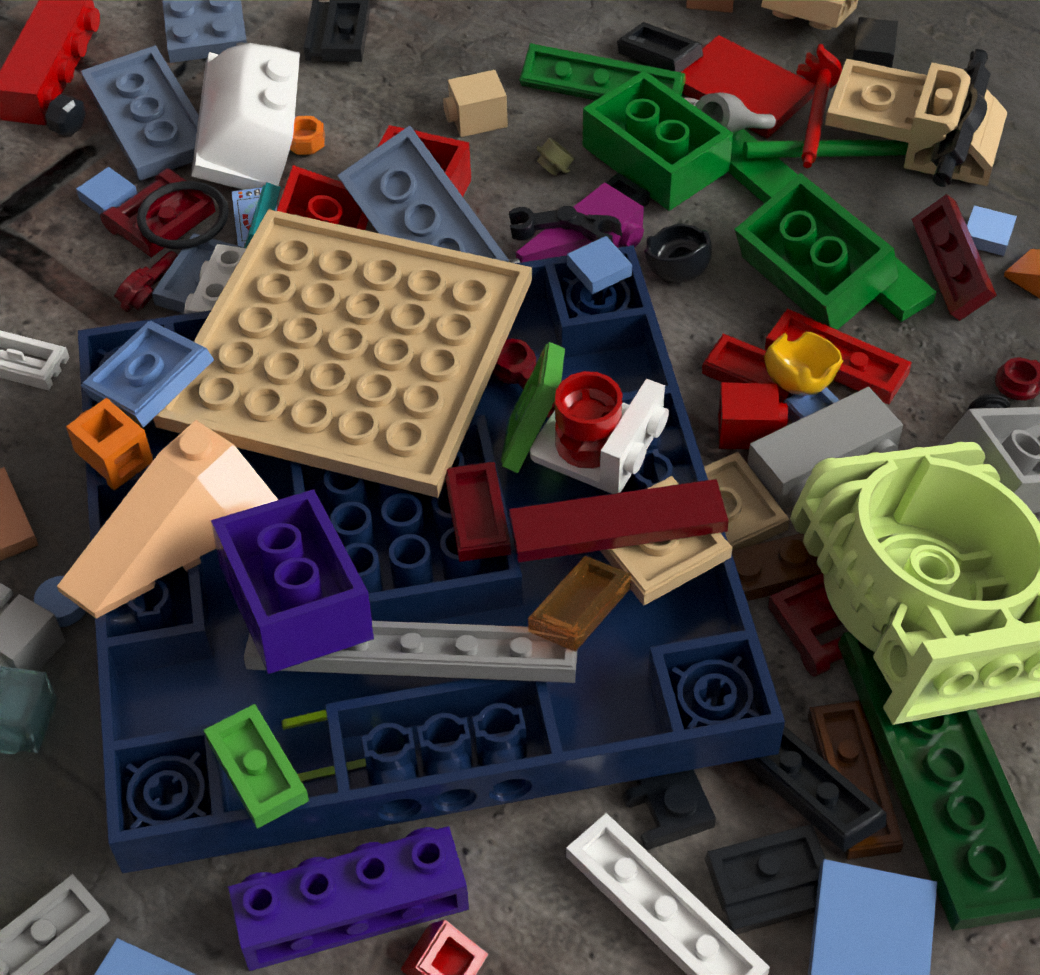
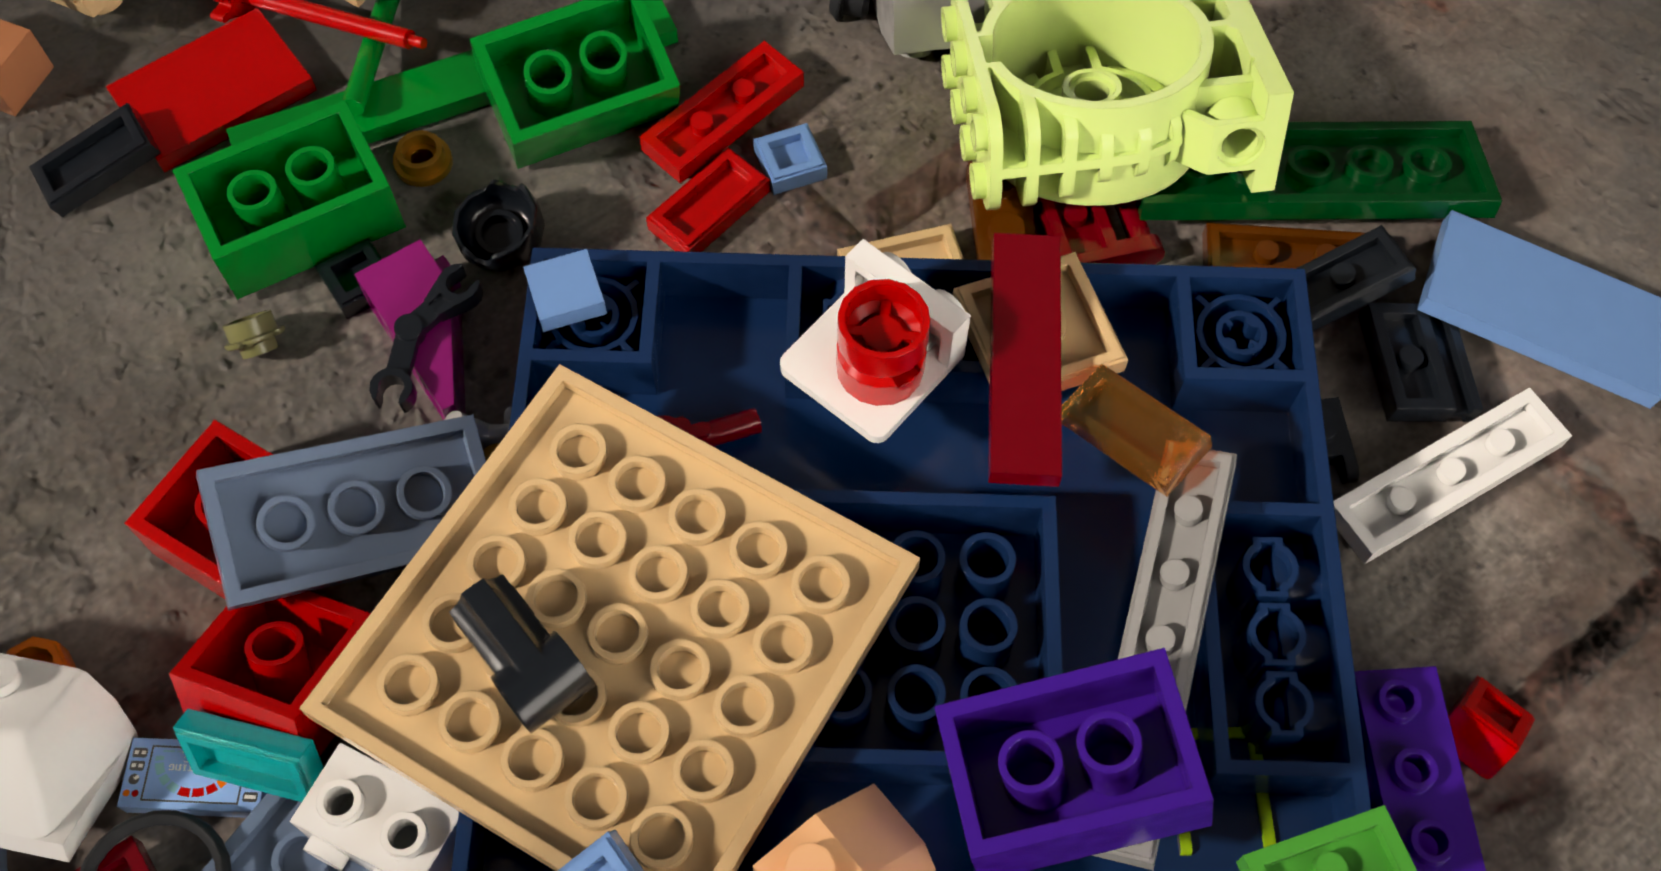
camera: 80 degrees left, 10 degrees up
tan brick [443,70,508,137] -> none
dark red tile [445,462,511,562] -> none
bright green tile [501,342,565,473] -> none
green tile [519,43,686,100] -> none
light grey piece [684,93,776,134] -> none
red brick [718,382,788,449] -> none
light grey brick [747,387,903,510] -> none
yellow hair [764,332,843,396] -> none
none -> pearl gold plate [393,130,453,187]
none -> black piece [449,574,595,734]

